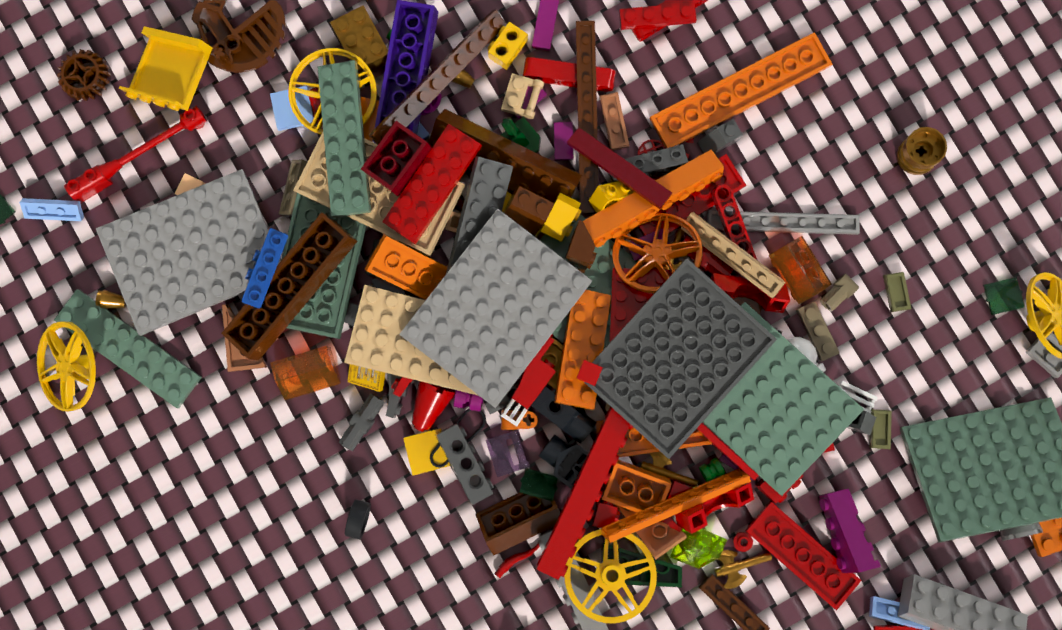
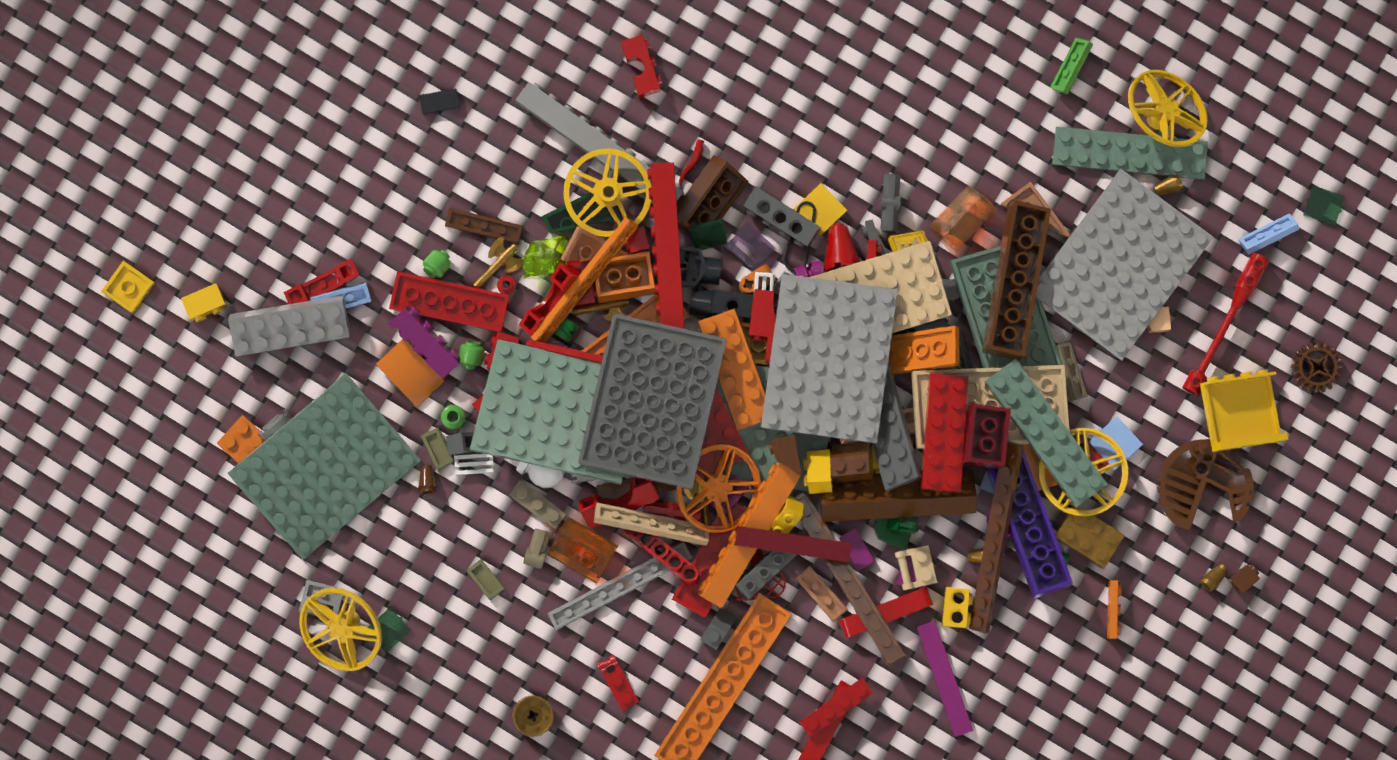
camera: 155 degrees right, 0 degrees up
blue bracket [241,228,288,309] -> none
black tyre [345,499,371,540] -> none
red tile [576,360,603,386] -> none
none -> orange slope [376,339,445,407]
none -> reddish brown cone [418,465,437,494]
none -> bright green head [423,250,451,278]
none -> bright green head [441,405,466,430]
none -> bright green head [458,340,485,370]
none -> red plate [597,654,639,711]
none -> bright green plate [1050,38,1093,95]

